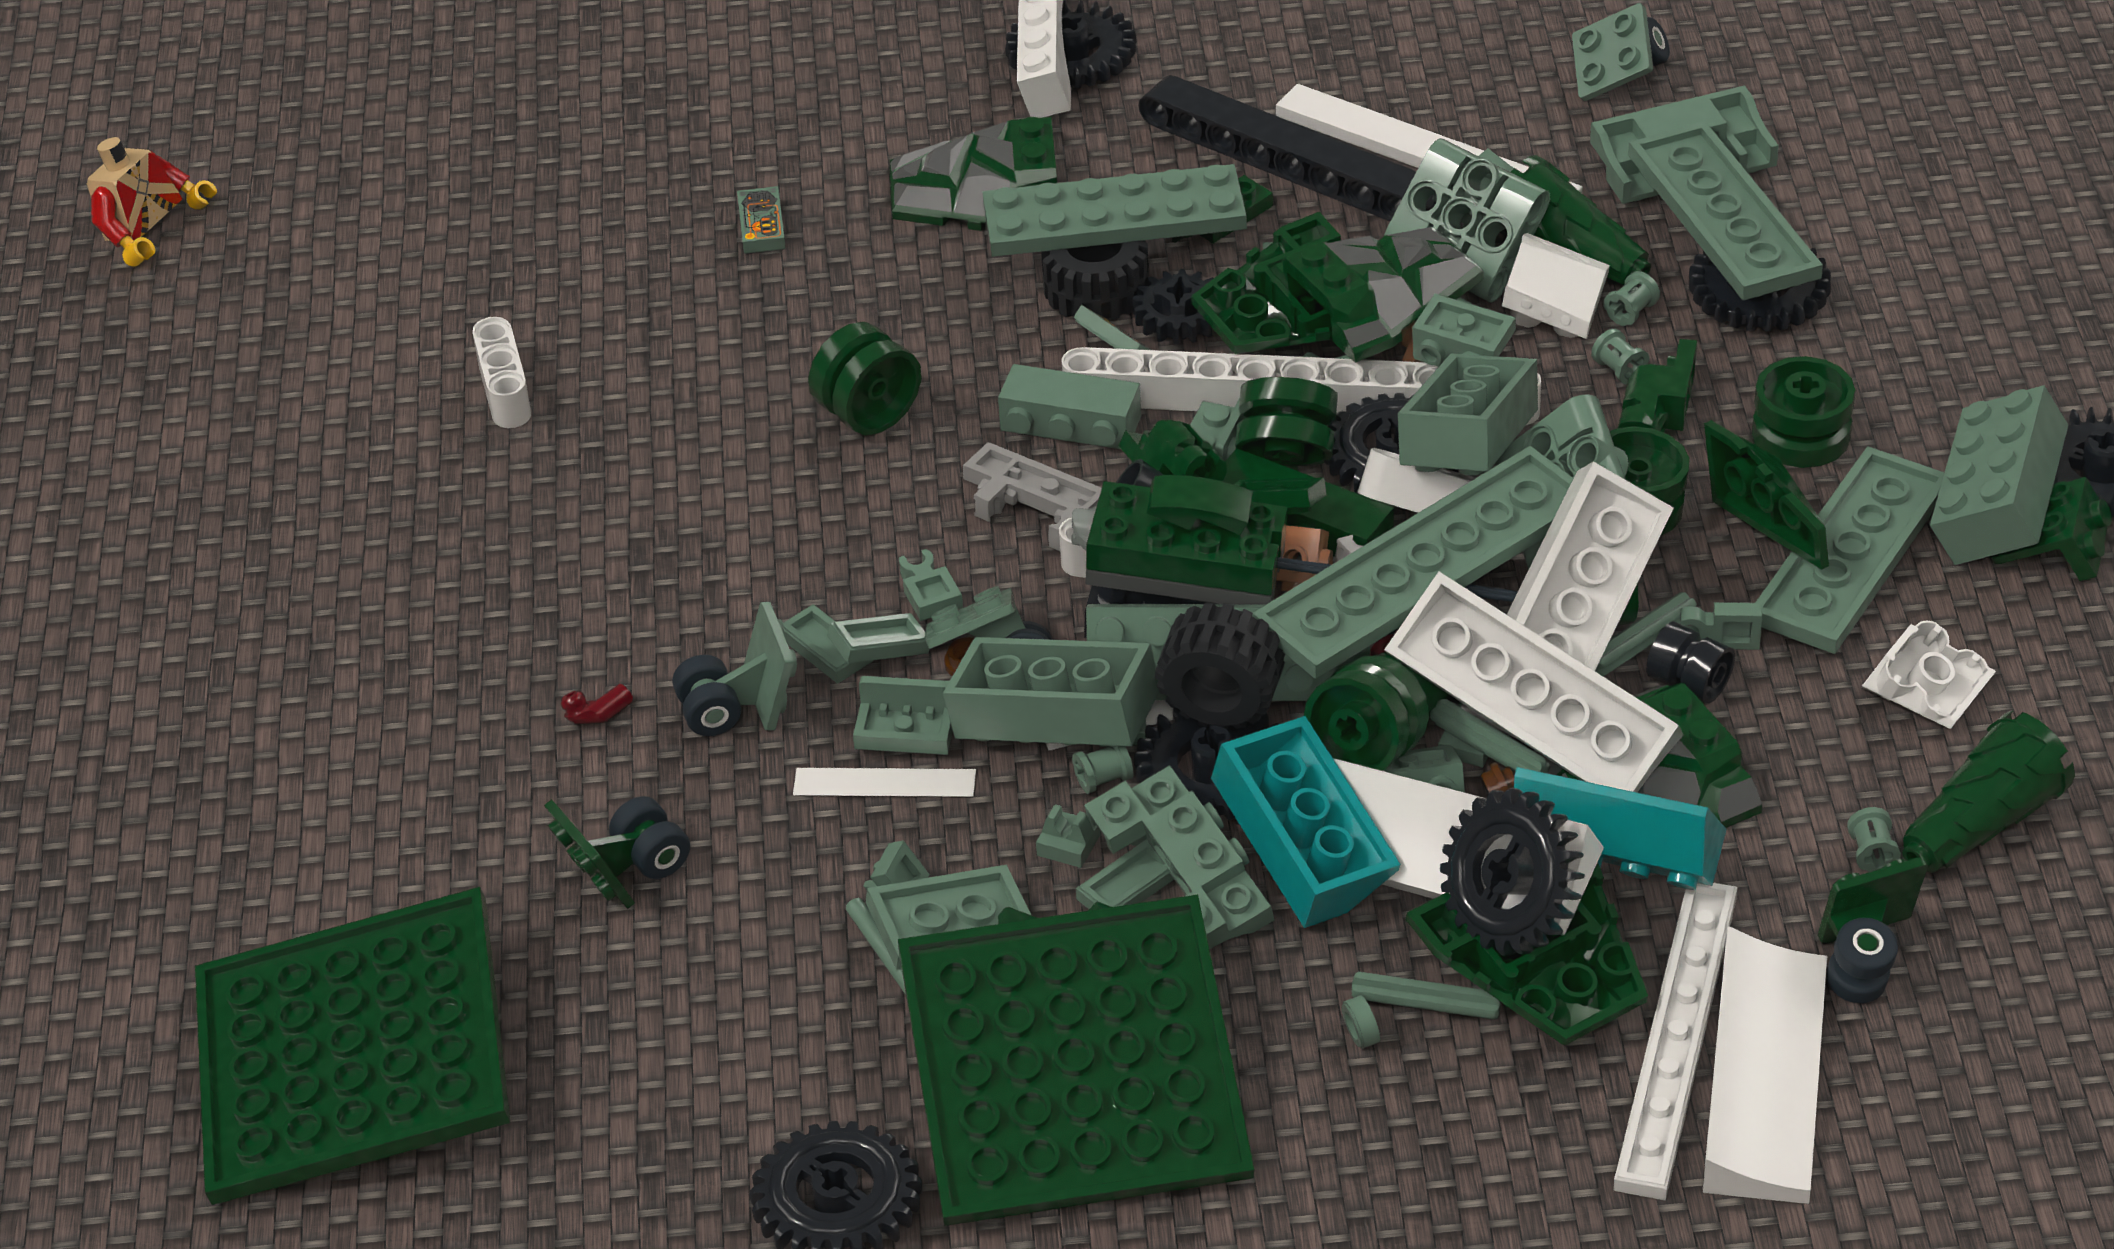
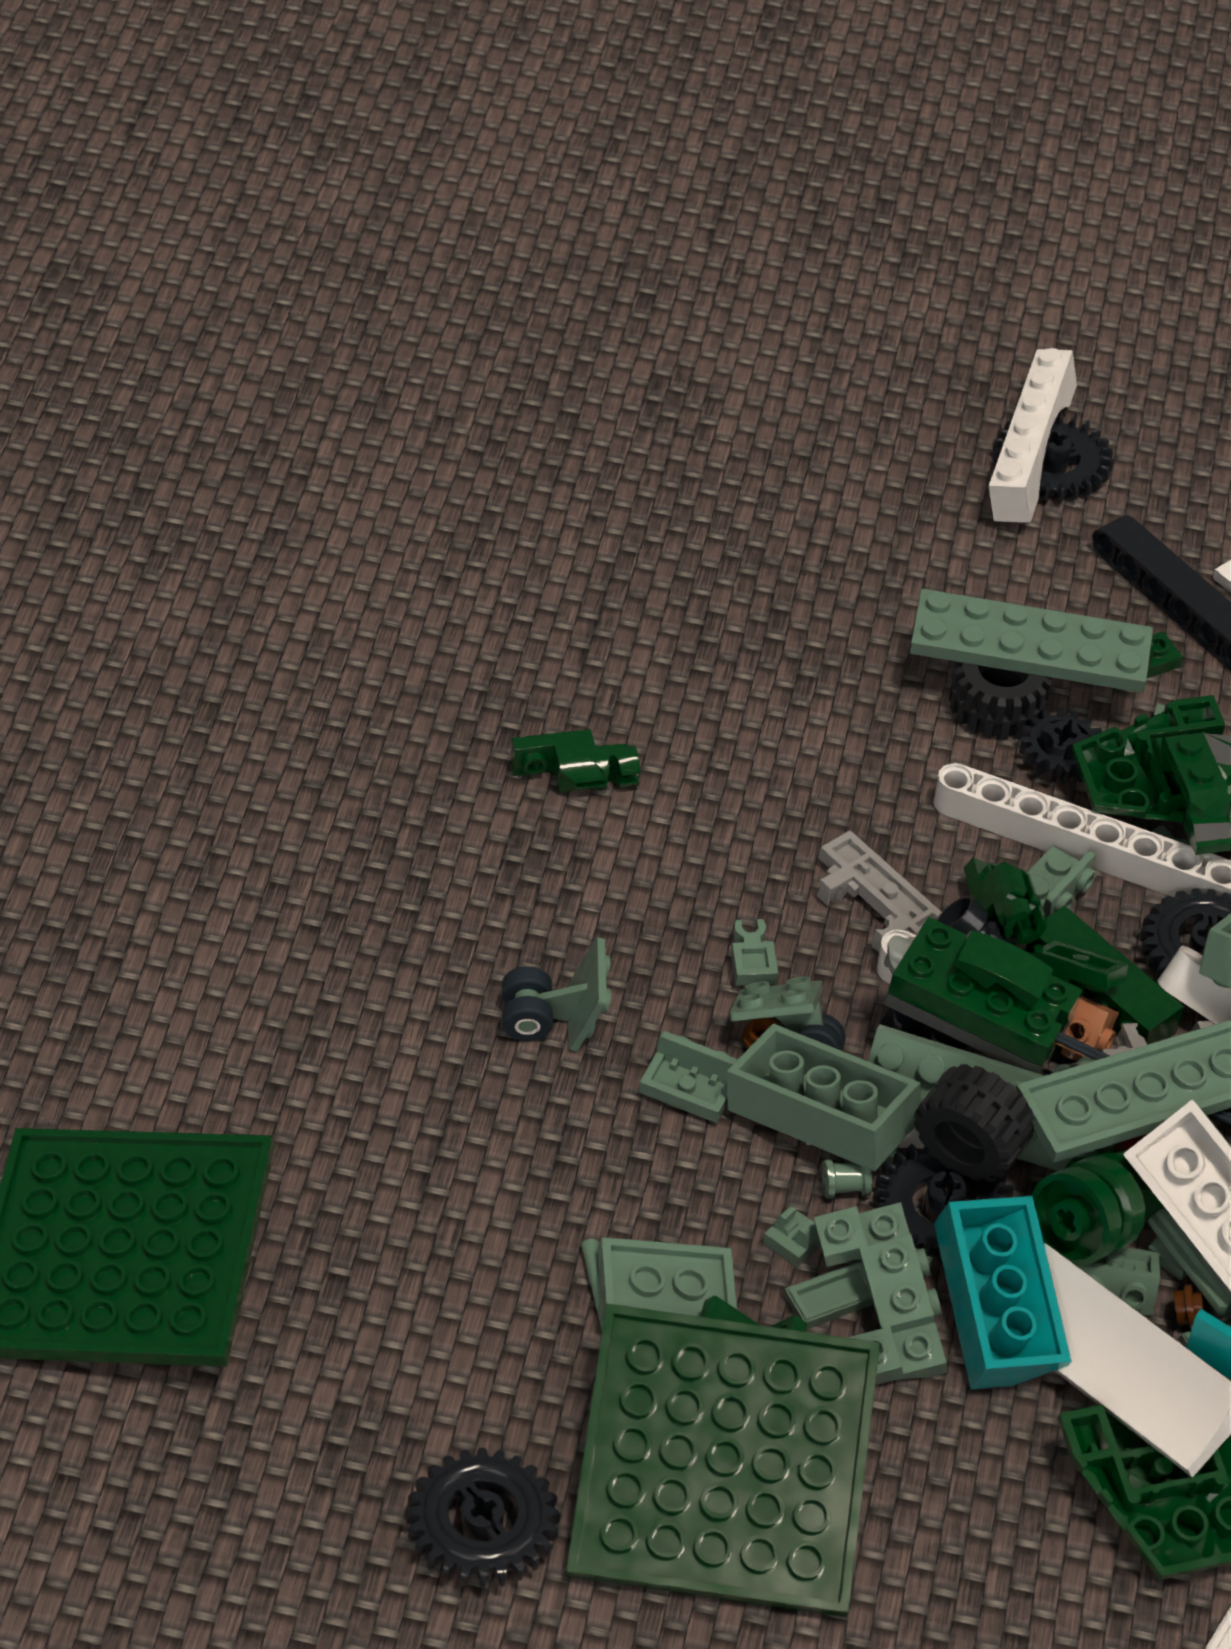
camera: 10 degrees right, 5 degrees up
torso [87,137,217,266] -> none
white beam [473,317,531,428] -> none
plate [544,796,690,909] -> none
dark red arm [561,684,633,724] -> none
tile [737,186,786,254] -> none
sand green tile [783,604,873,684] -> none
white sticker [793,768,976,797] -> none
dark green wheel [808,321,922,436] -> none
sand green tile [827,613,929,663] -> none
sand green tile [863,840,930,891] -> none
wedge [890,117,1057,231] -> none
sand green brick [998,364,1141,449] -> none
sand green tile [1073,305,1152,350] -> none
dark green wheel [1235,377,1338,467] -> none
sand green tile [1341,995,1380,1049] -> none
sand green axle [1351,972,1501,1019] -> none
black gear [1440,788,1585,956] -> none
none -> dark green plate [511,729,640,792]

